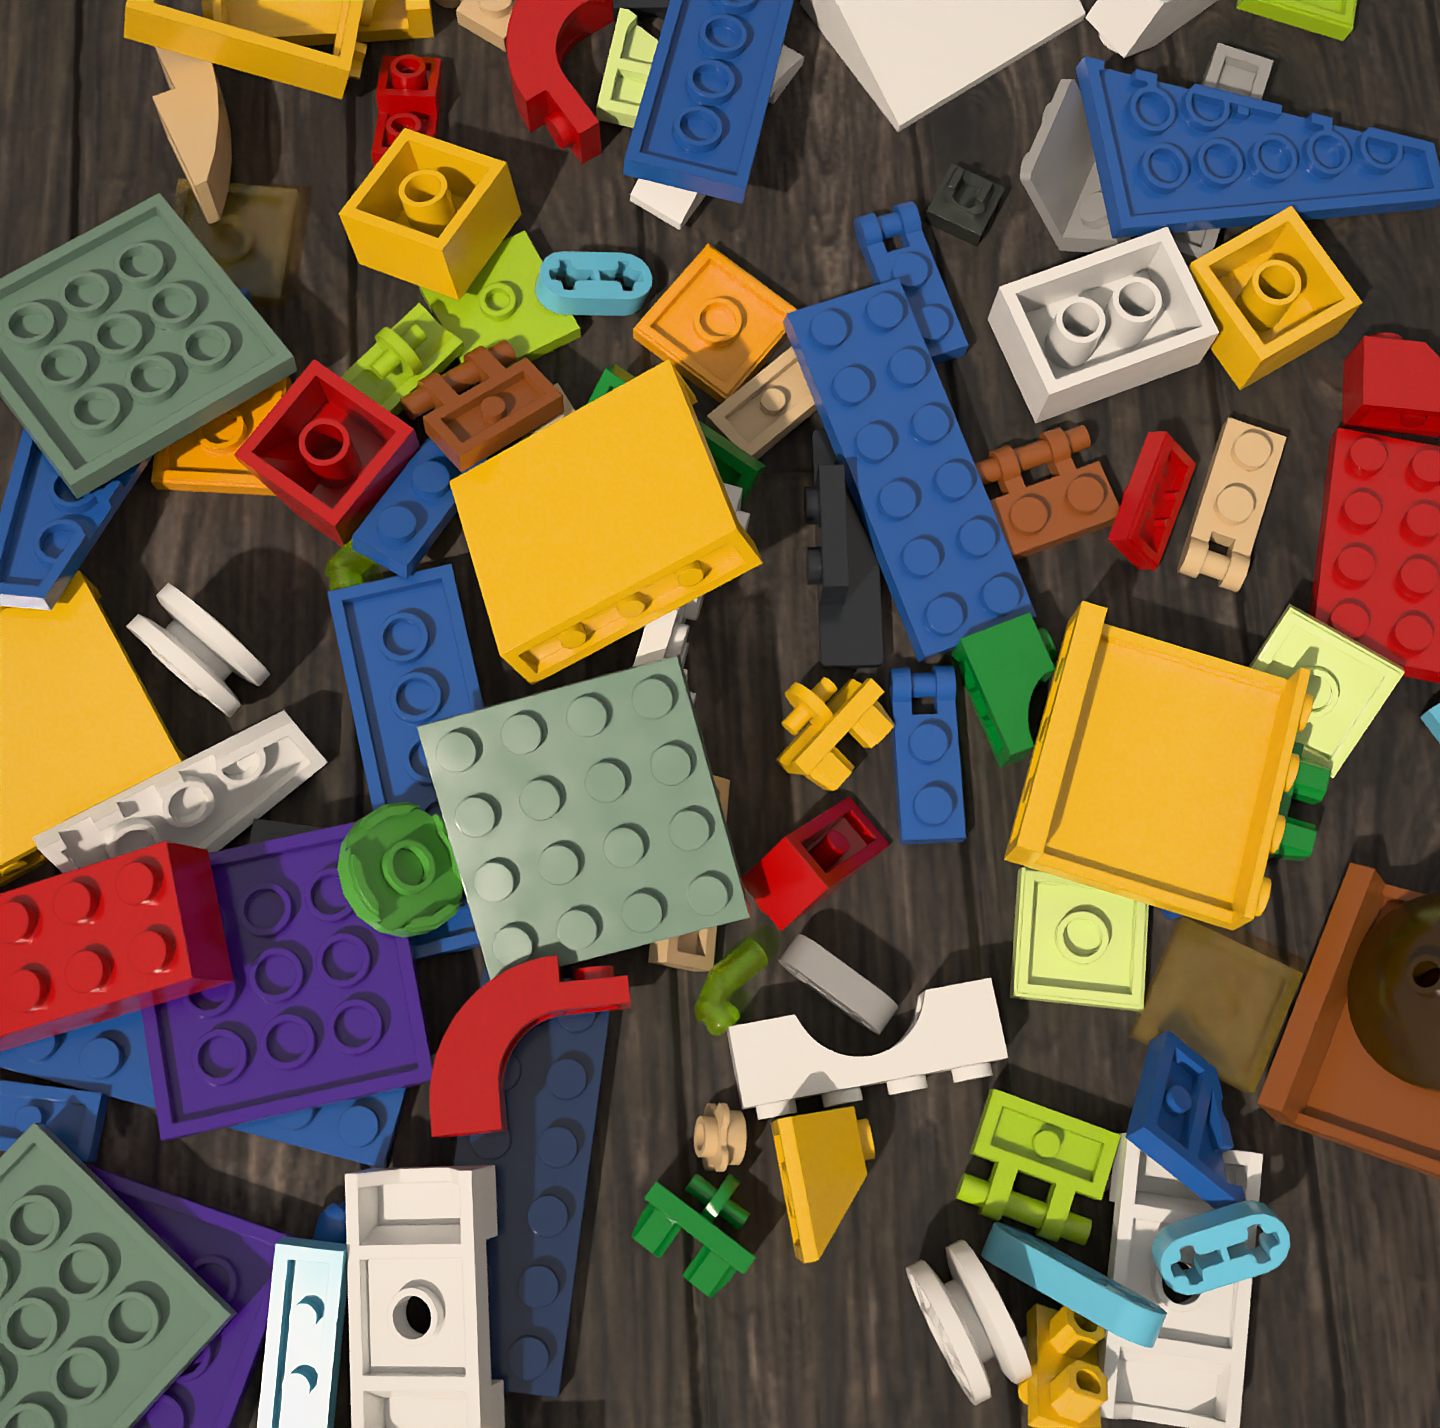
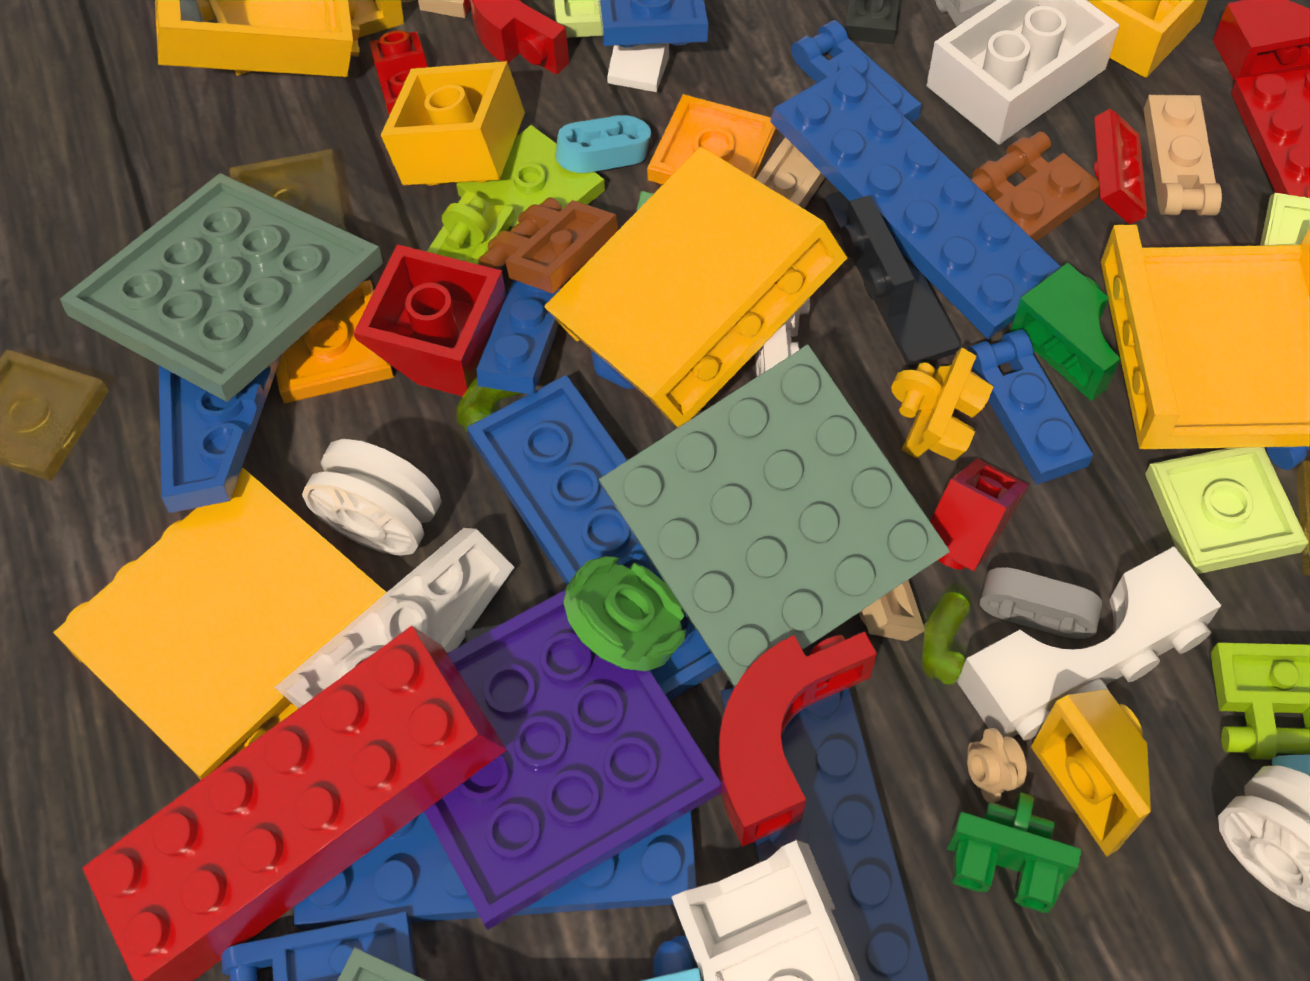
camera: 10 degrees left, 15 degrees down
tan slope [152,47,232,224] -> none

